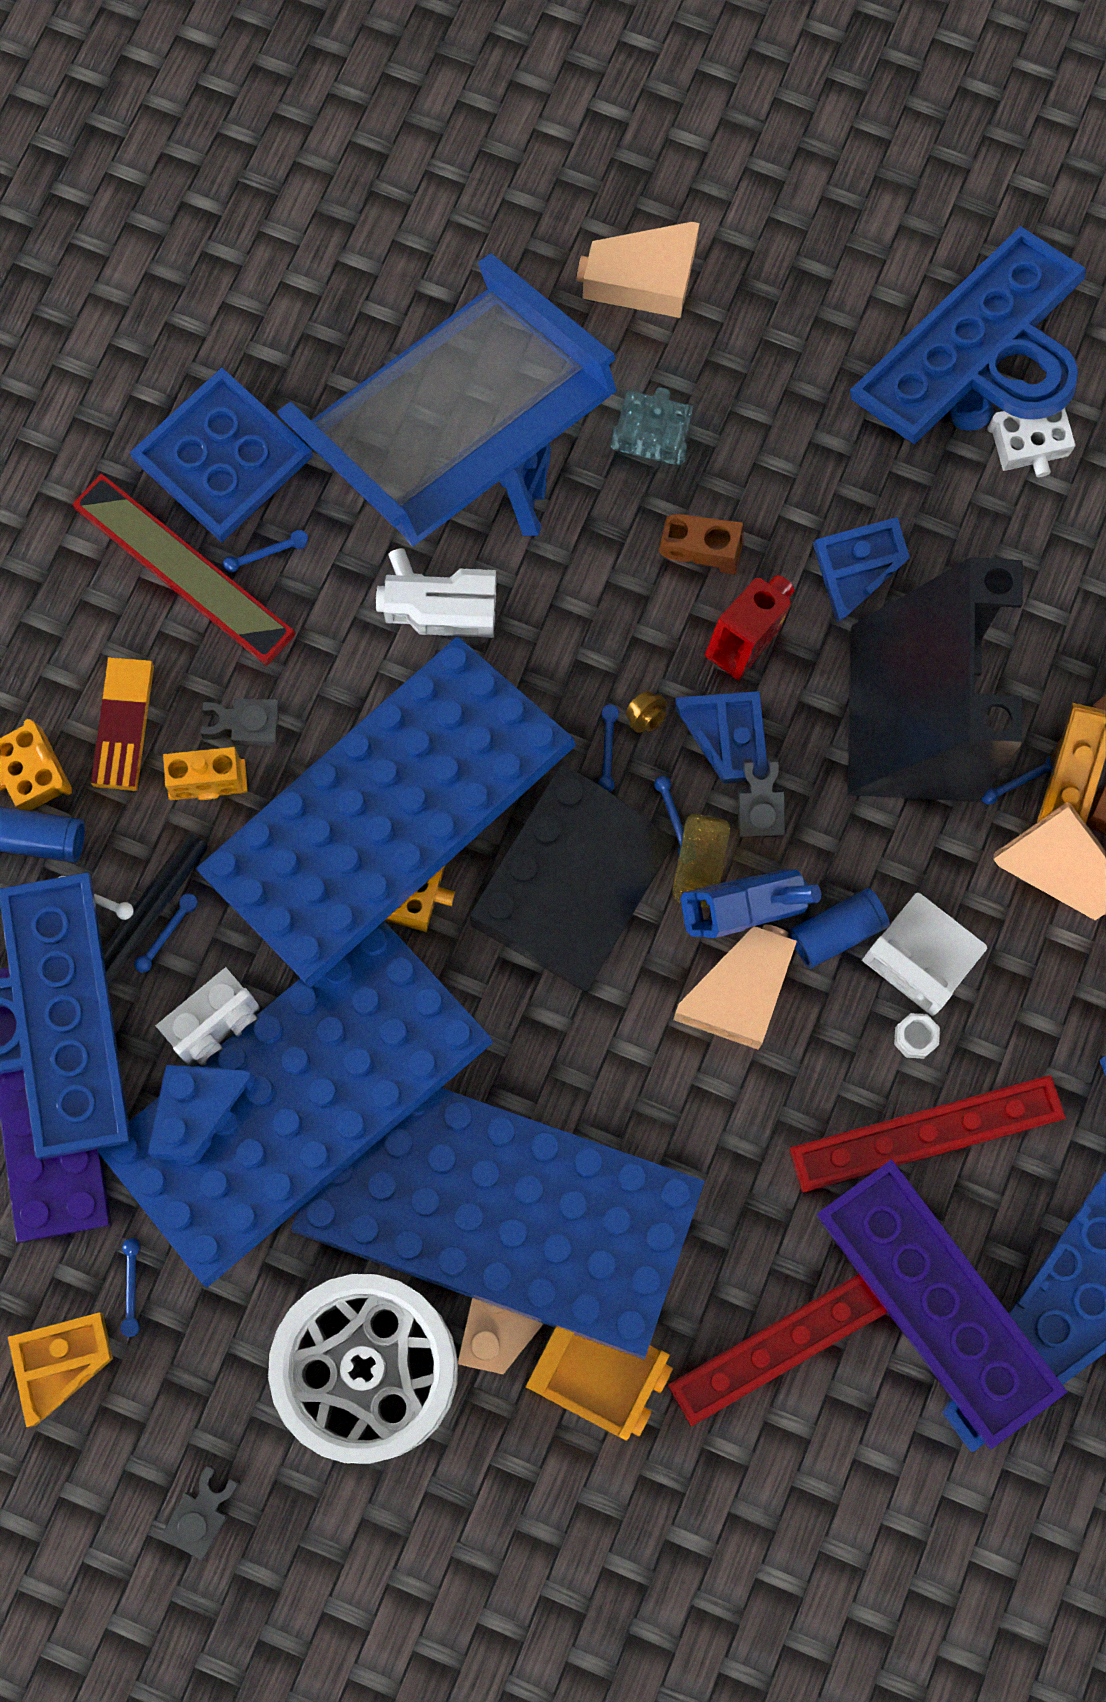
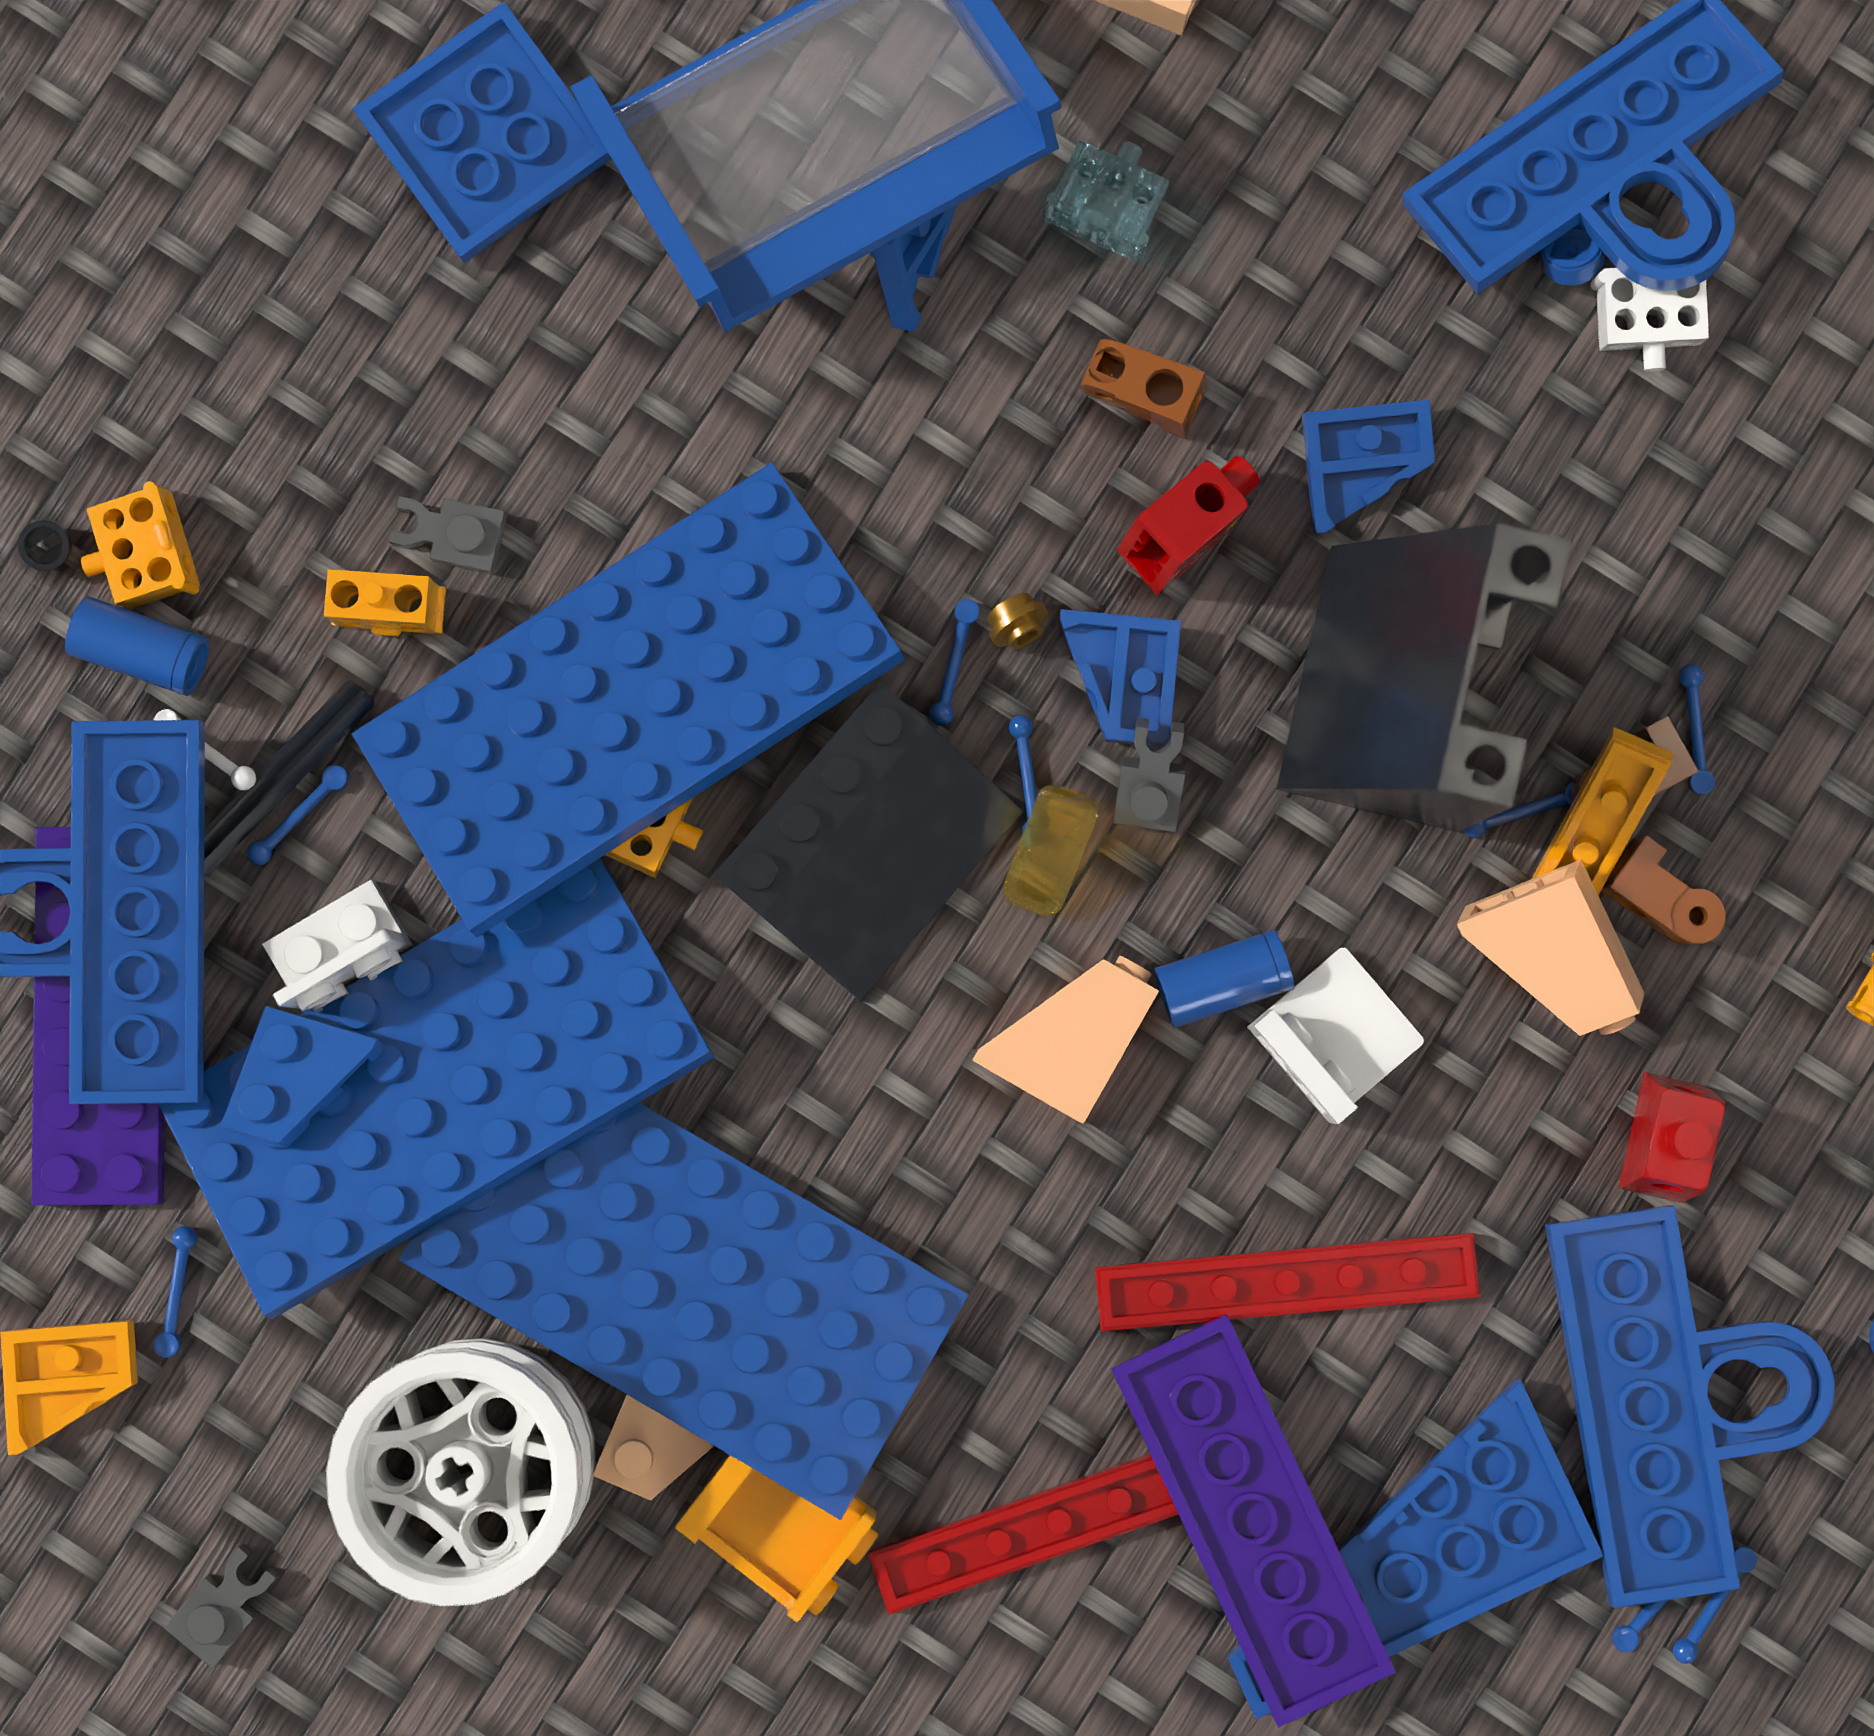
camera: 15 degrees right, 10 degrees up
olive tile [72,473,295,667] -> none
tile [91,657,154,791] -> none
blue hinge [222,530,308,573] -> none
white piece [376,548,497,638] -> none
blue piece [680,869,821,938] -> none
white tile [894,1013,940,1059] -> none

